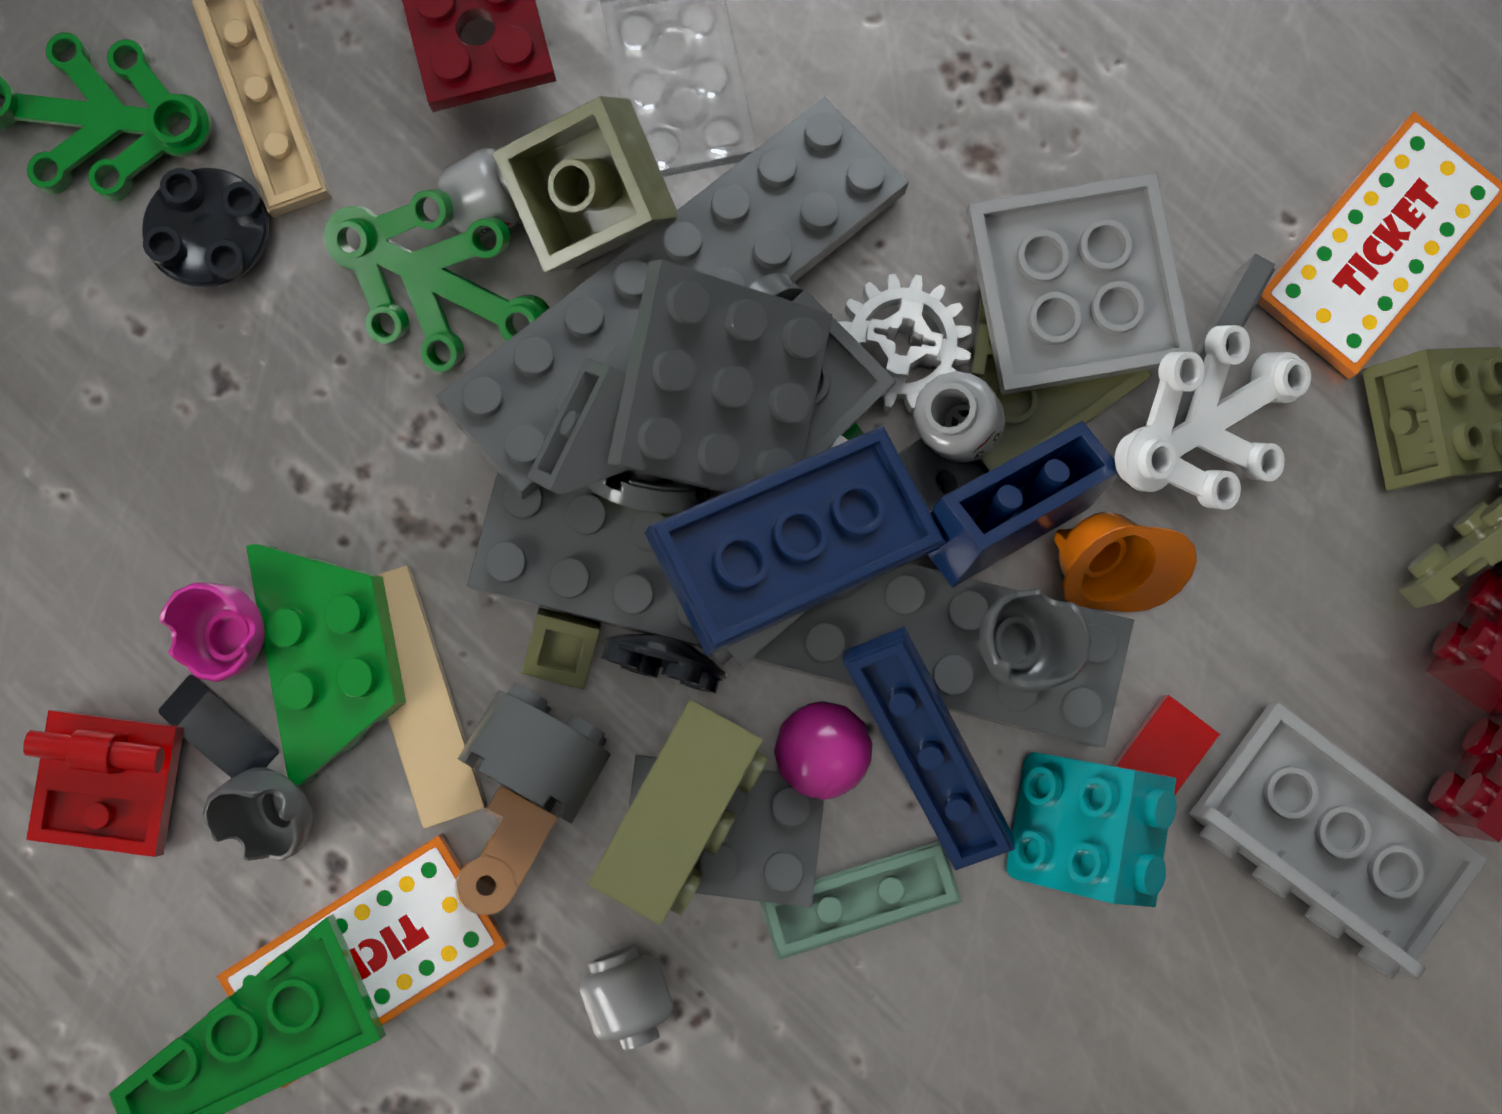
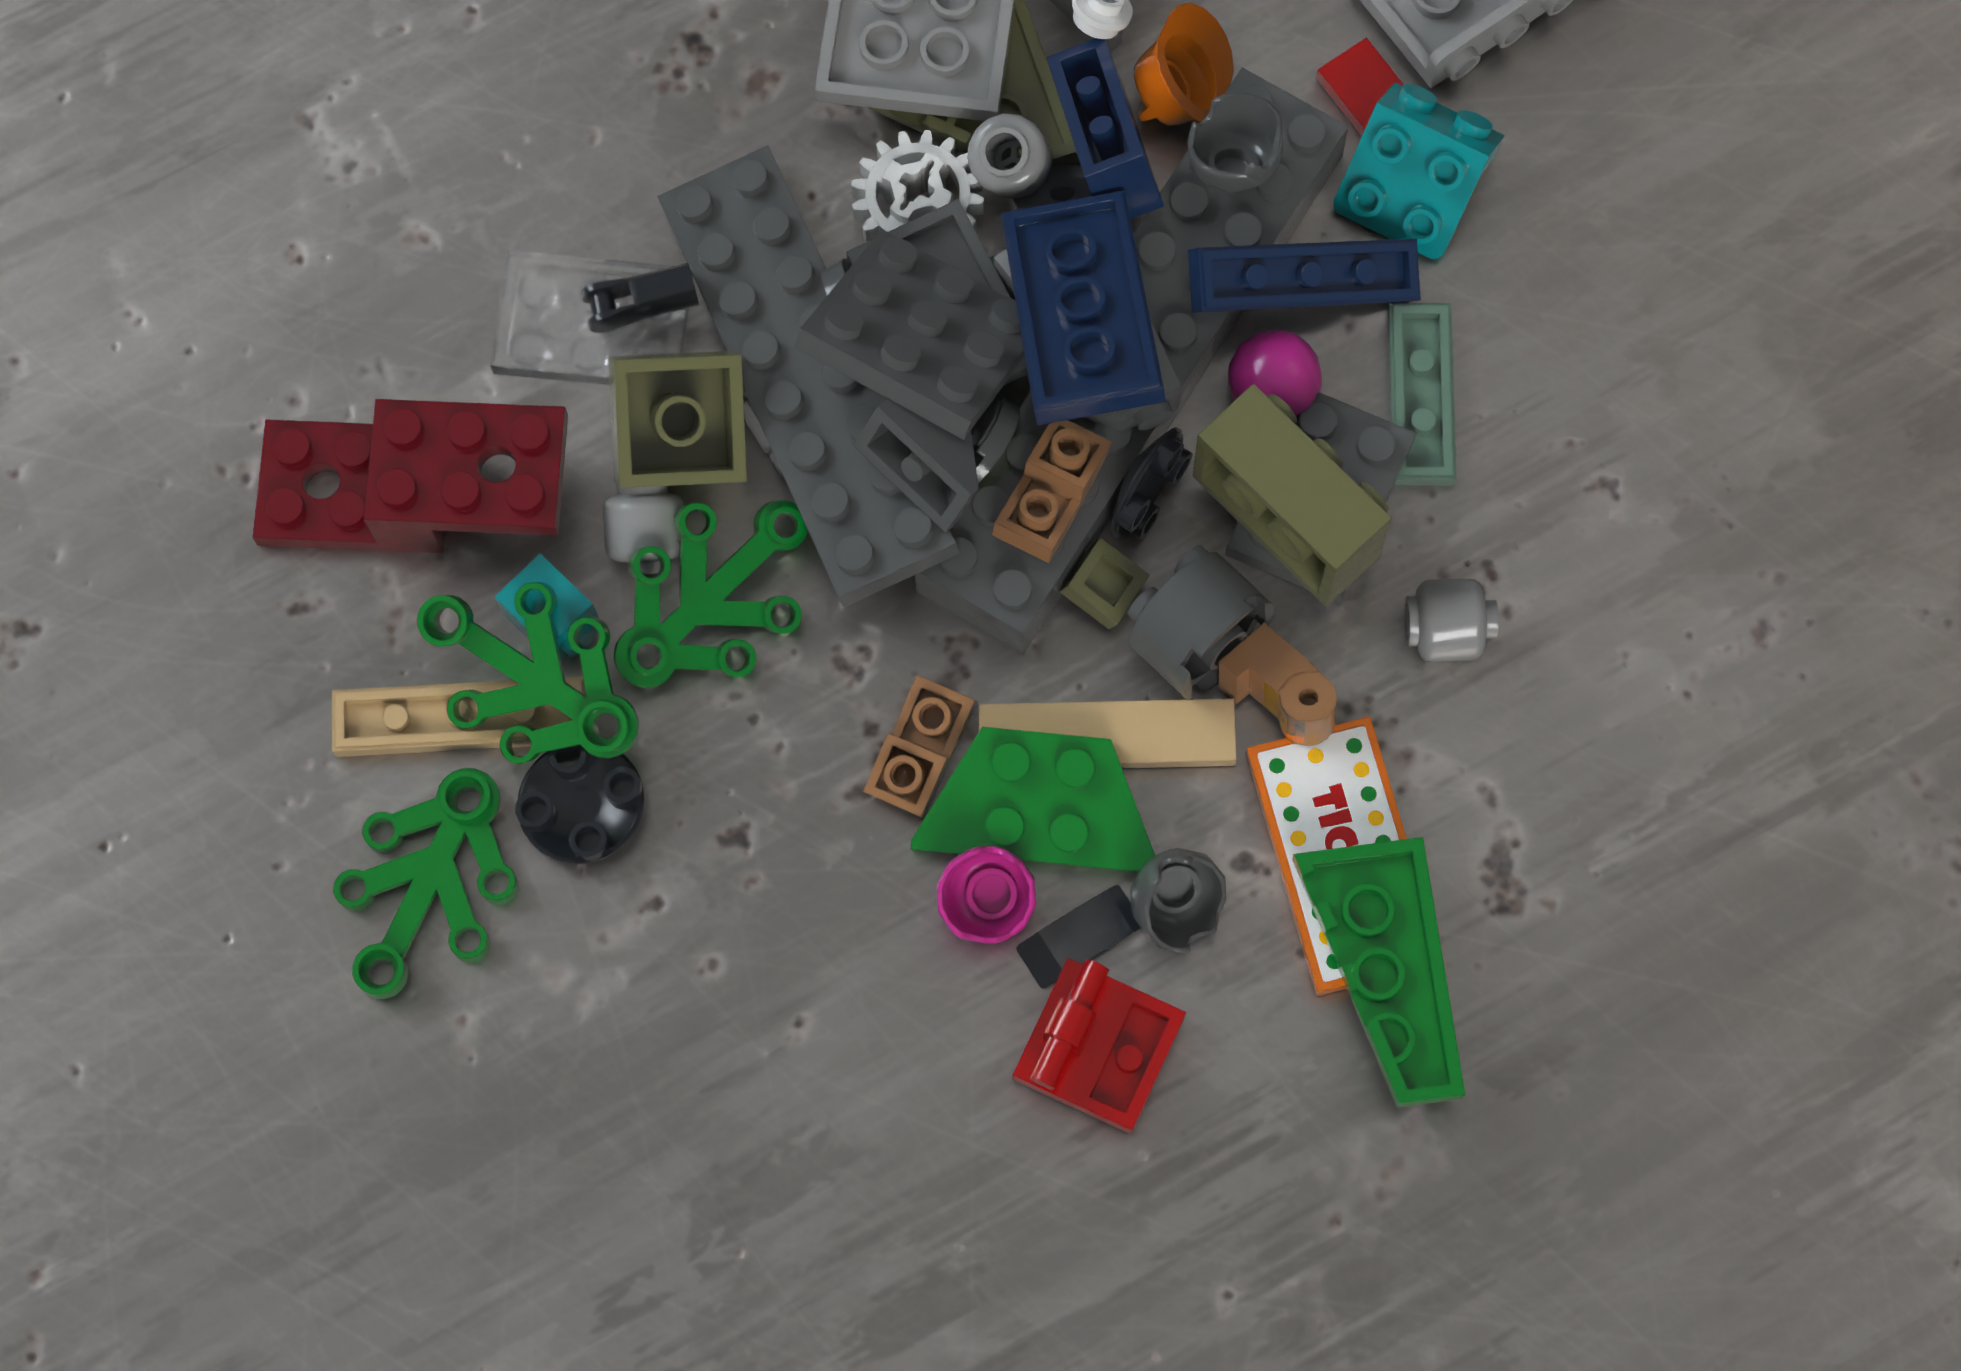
camera: 65 degrees left, 10 degrees down
none -> green plant [417,582,639,764]
none -> teal brick [495,553,599,660]
none -> black bar [581,263,699,333]
none -> medium nougat slope [863,675,978,817]
none -> medium nougat slope [992,420,1112,563]

